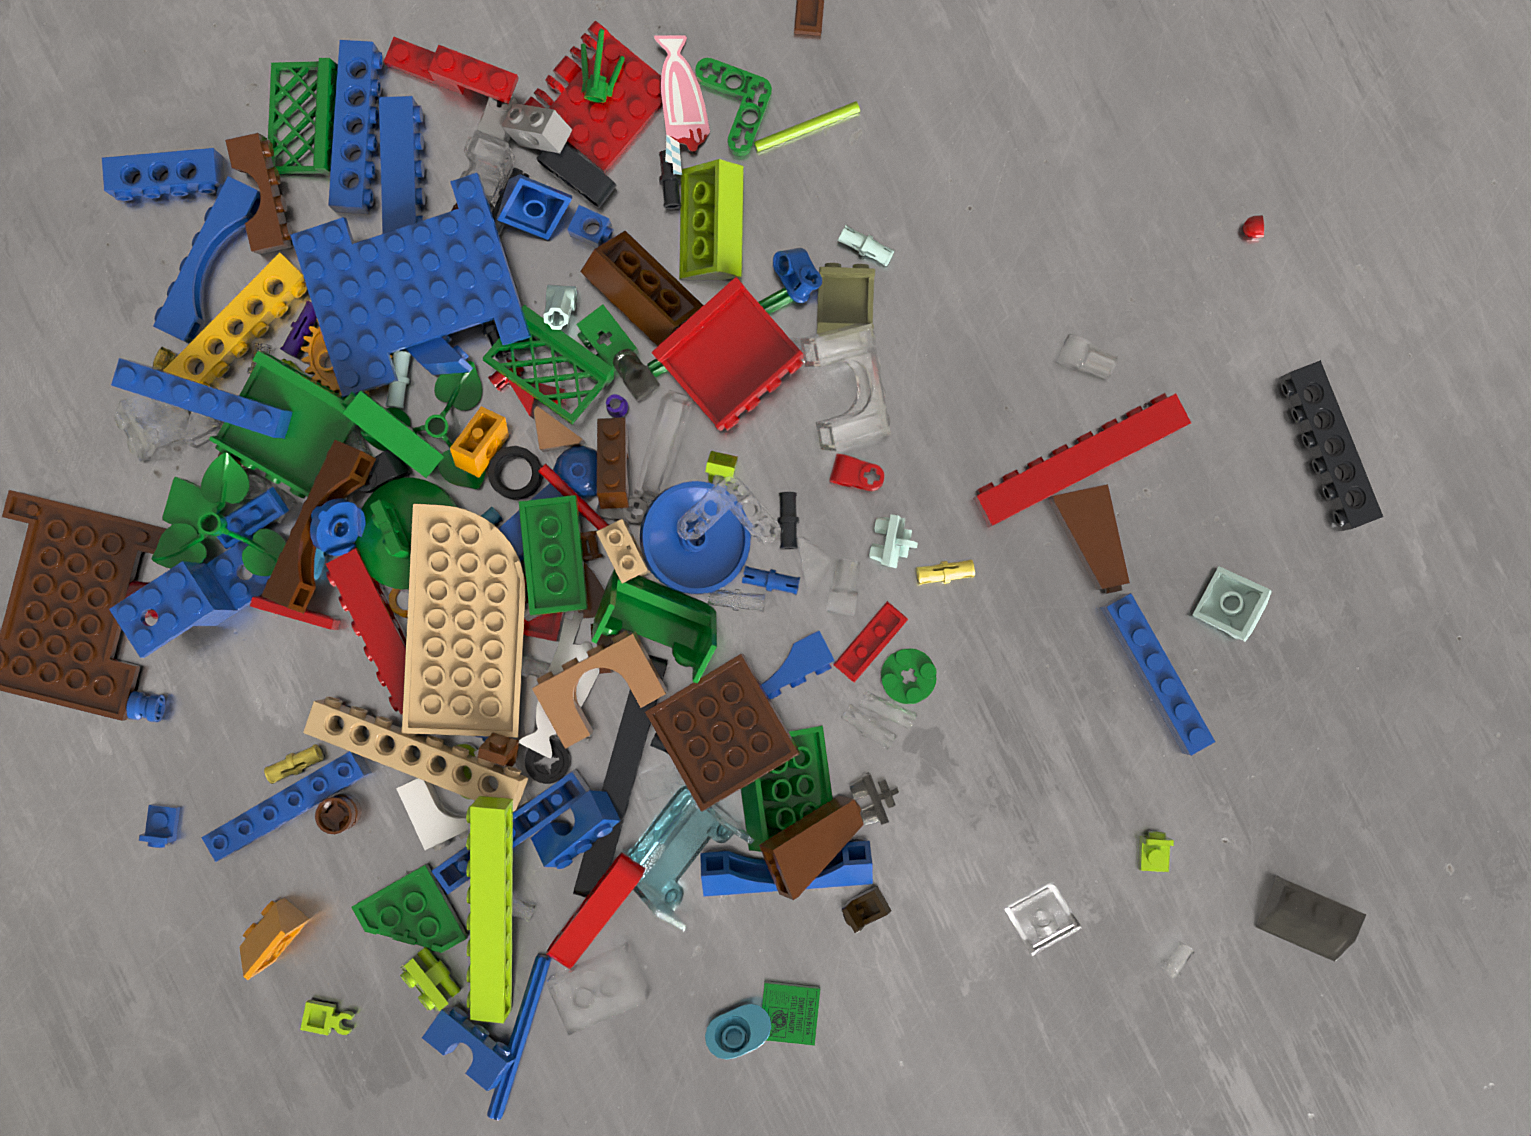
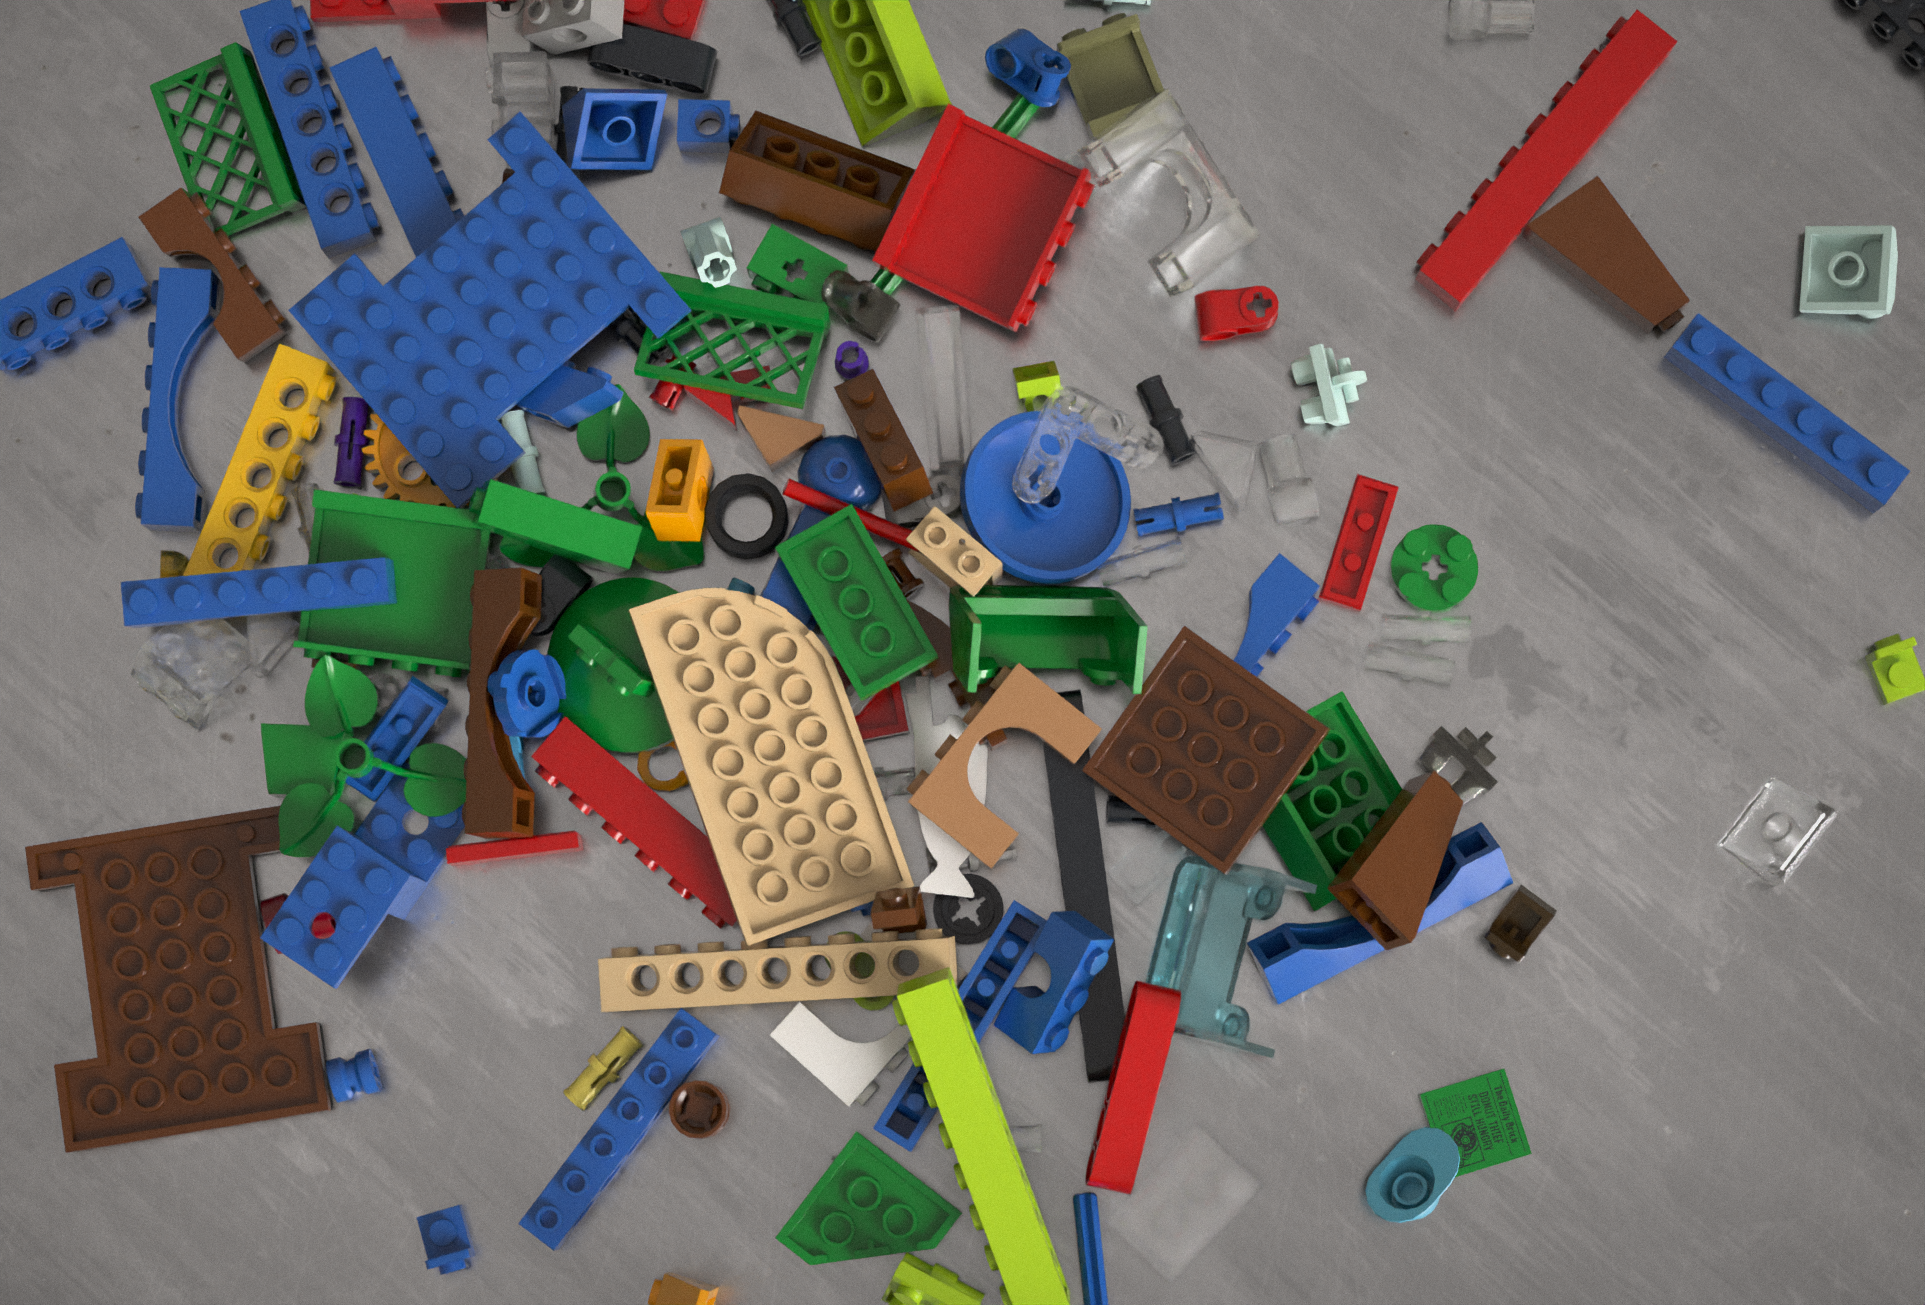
camera: 15 degrees left, 5 degrees down
light yellow pin [916,559,975,585] -> none

